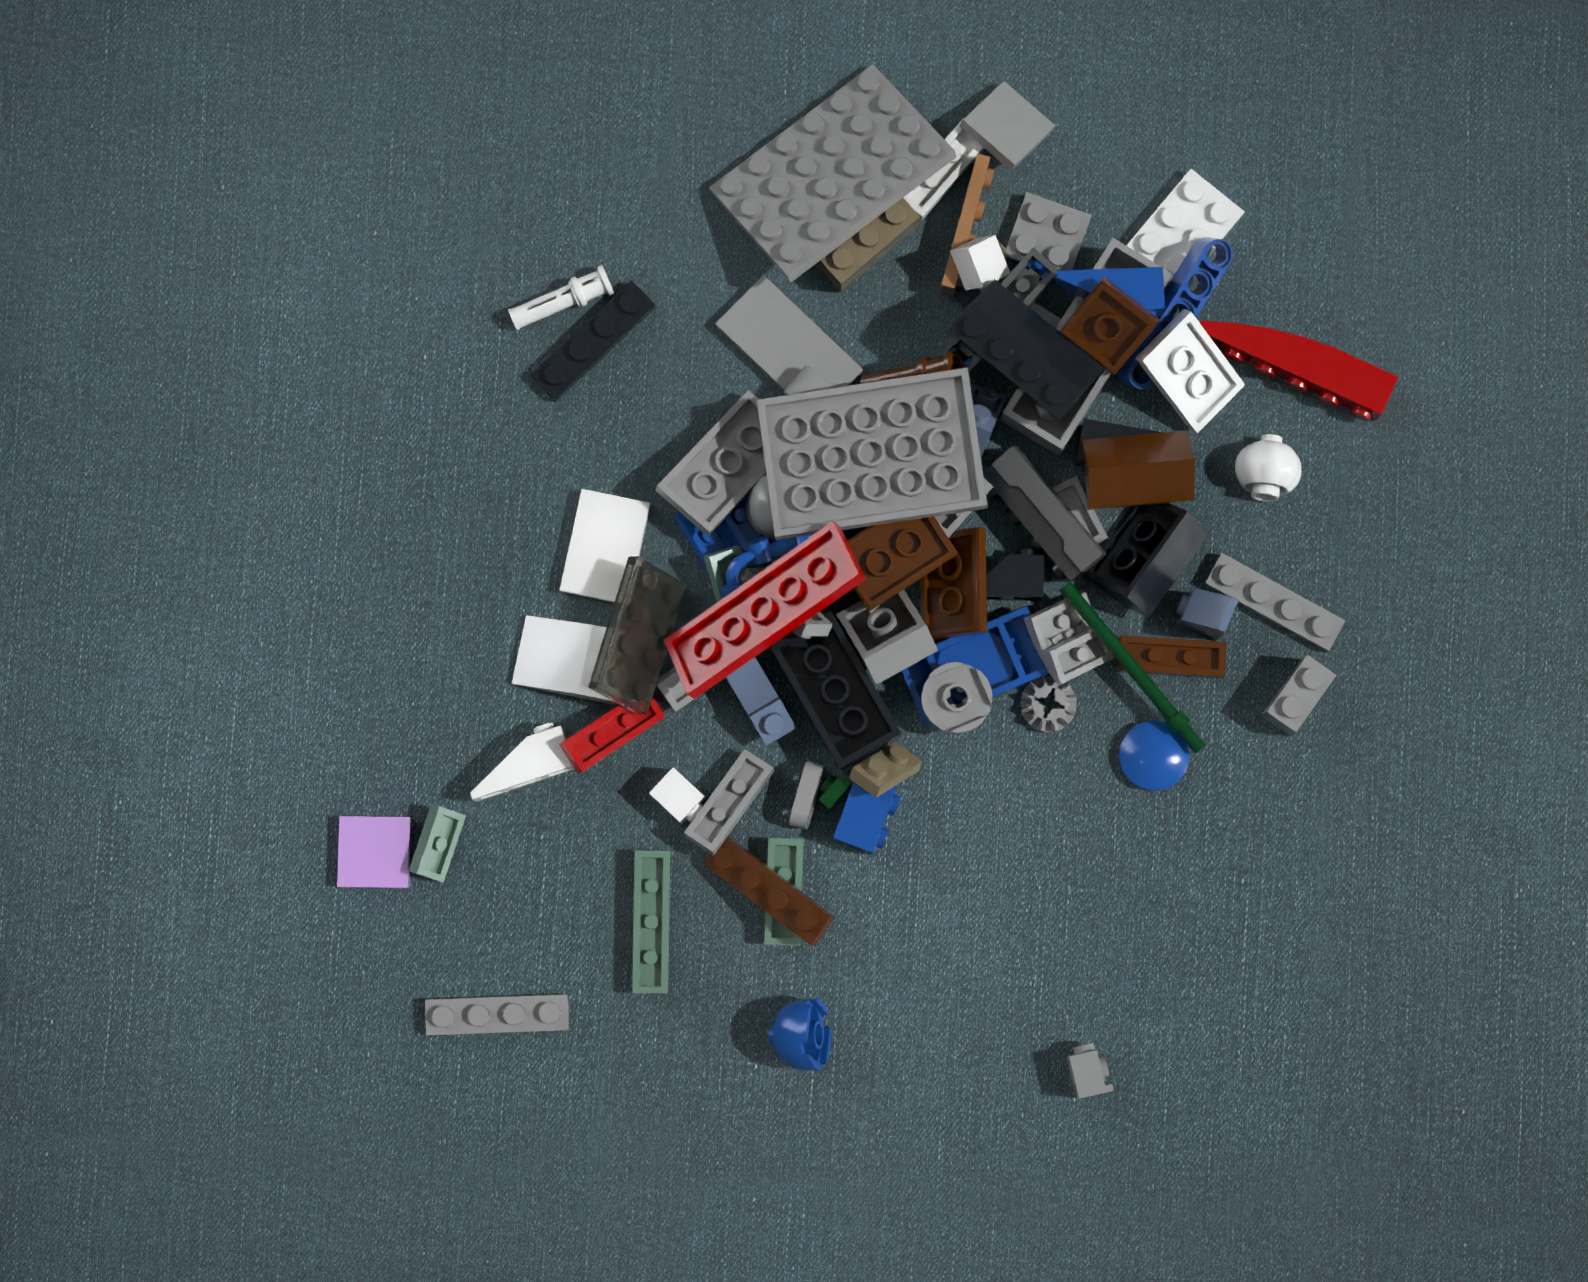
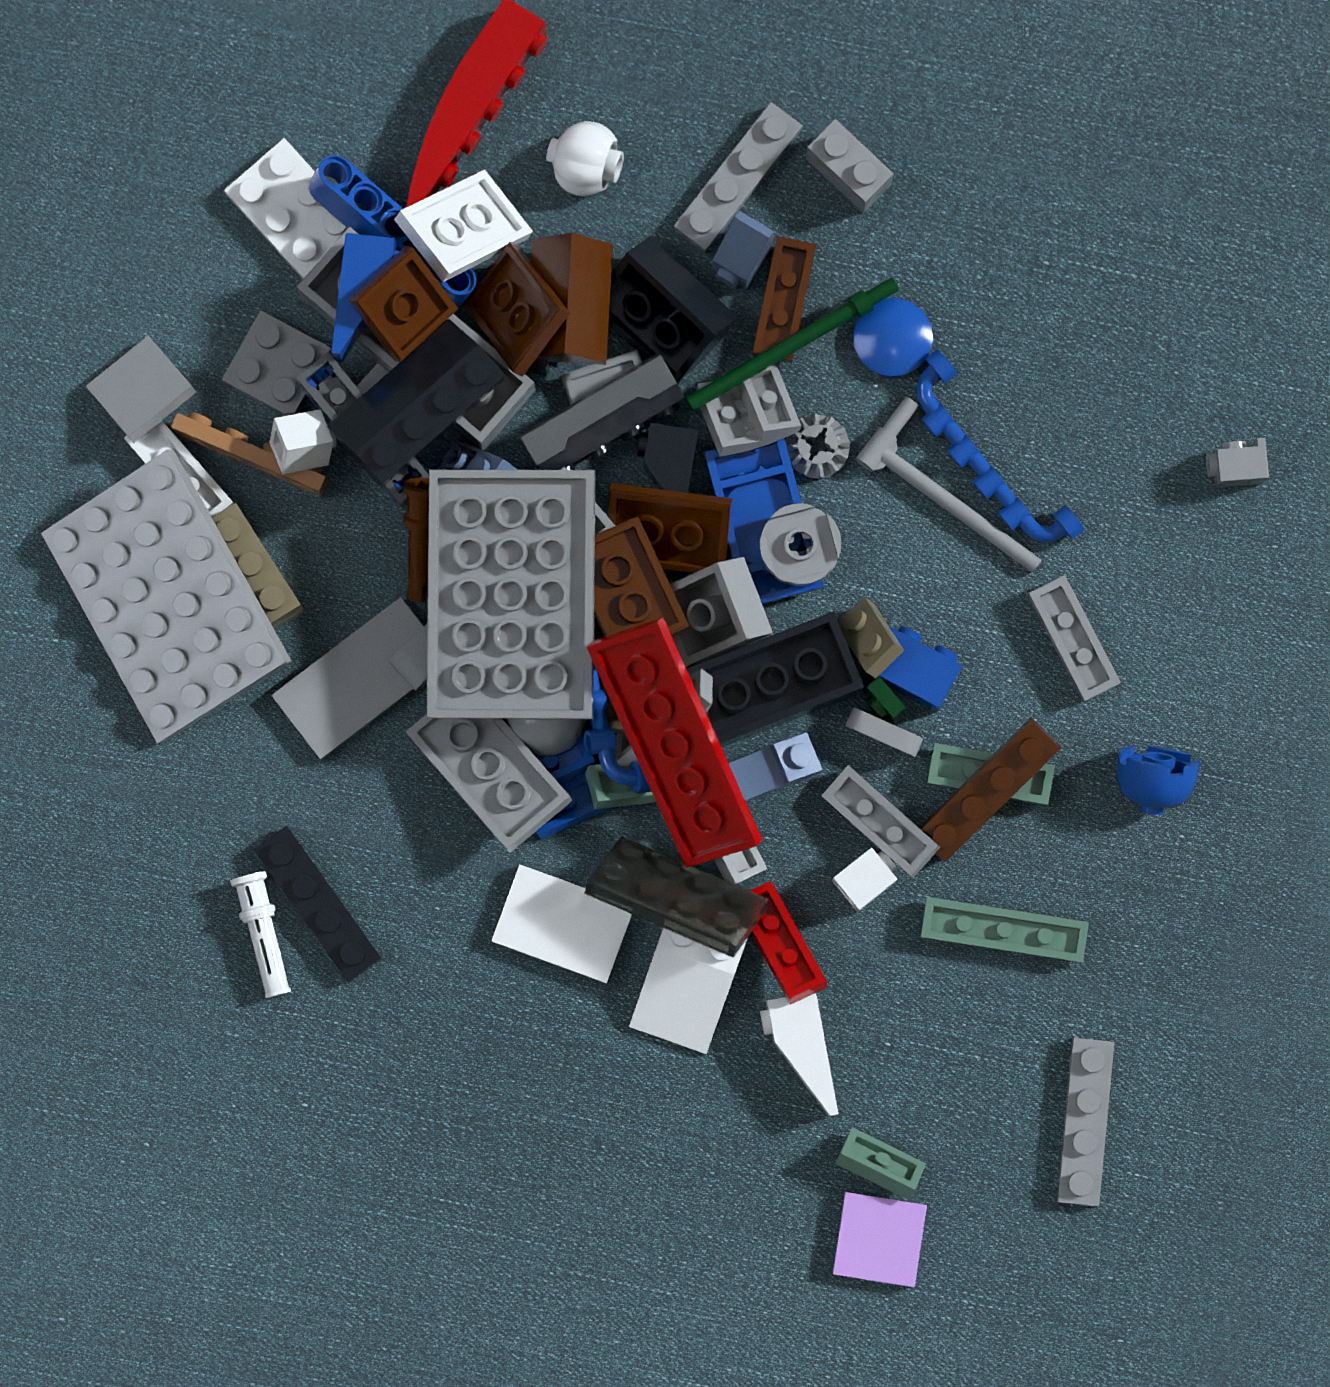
camera: 85 degrees left, 0 degrees up
none -> reddish brown tile [463,242,570,376]
none -> light grey bar [856,397,1042,573]
none -> blue bar [916,349,1085,542]
none -> light grey plate [1028,575,1121,703]

